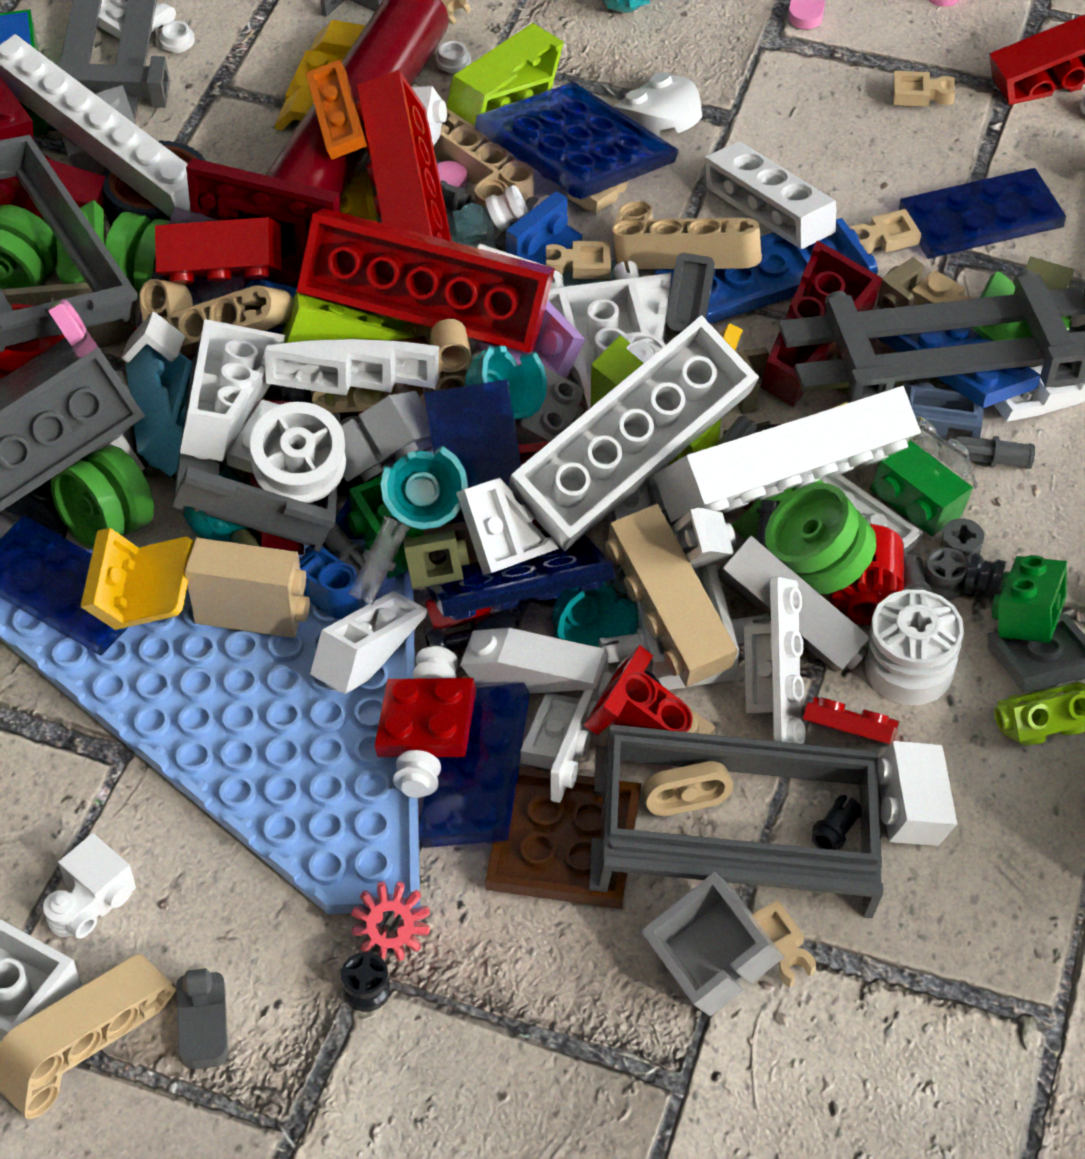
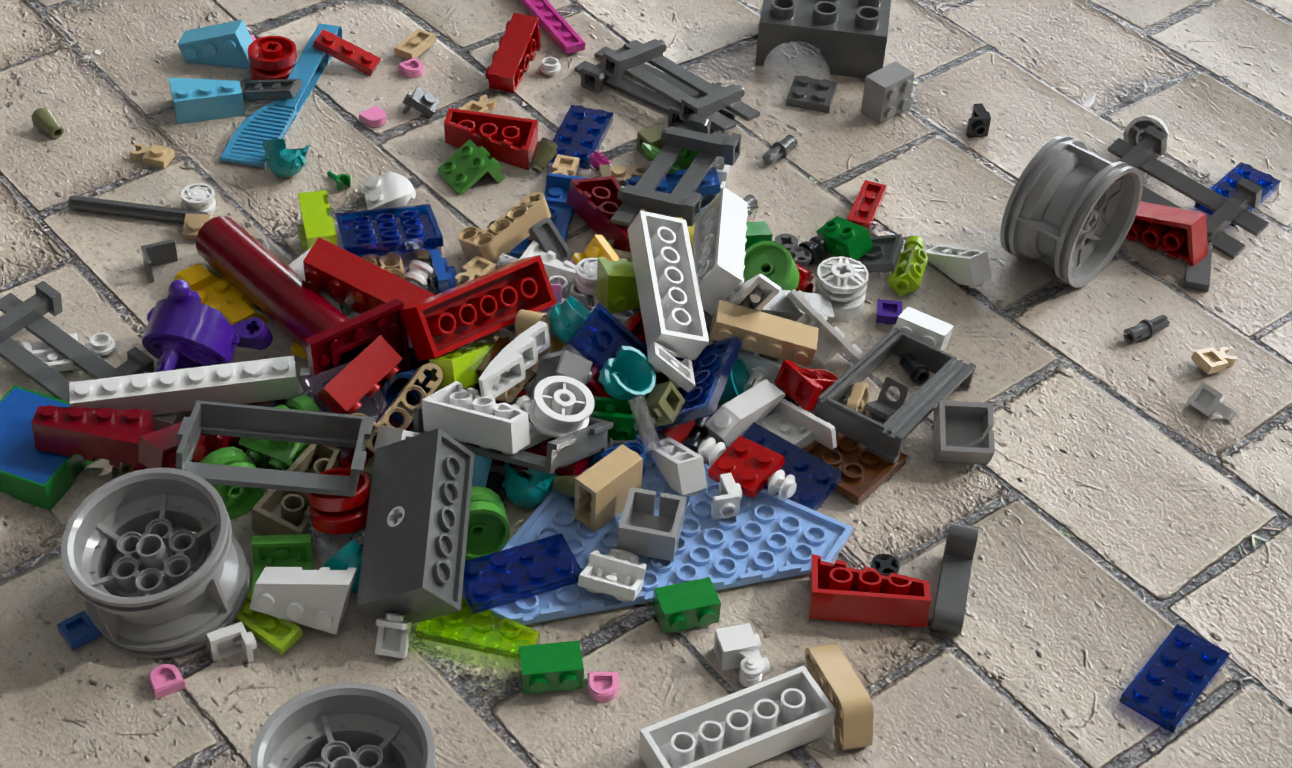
camera: 60 degrees left, 10 degrees down
bright pink tile [48,299,86,346] -> none
yellow bracket [81,528,195,630] -> none
dark grey piece [176,968,229,1069] -> none
orange plate [306,59,367,160] -> none
coral gear [351,881,430,961] -> none
white brick [705,141,837,249] -> none
red plate [803,696,900,745] -> none
none -> dark purple piece [142,279,273,372]
none -> green hand [327,171,351,191]
none -> dark grey bracket [402,86,440,118]
none -> bright green bracket [438,139,505,195]
none -> red wedge [444,108,538,171]
none -> olive cone [529,137,558,173]
none -> white slope [578,549,647,601]
none -> dark pink plate [589,150,611,171]
none -> light grey piece [617,487,686,562]
none -> green brick [652,577,721,634]
none -> white bracket [711,473,742,520]
none -> red wedge [809,554,931,627]
none -> dark grey bracket [864,377,910,420]
none -> dark purple plate [876,299,902,325]
none -> dark grey beam [931,521,979,635]

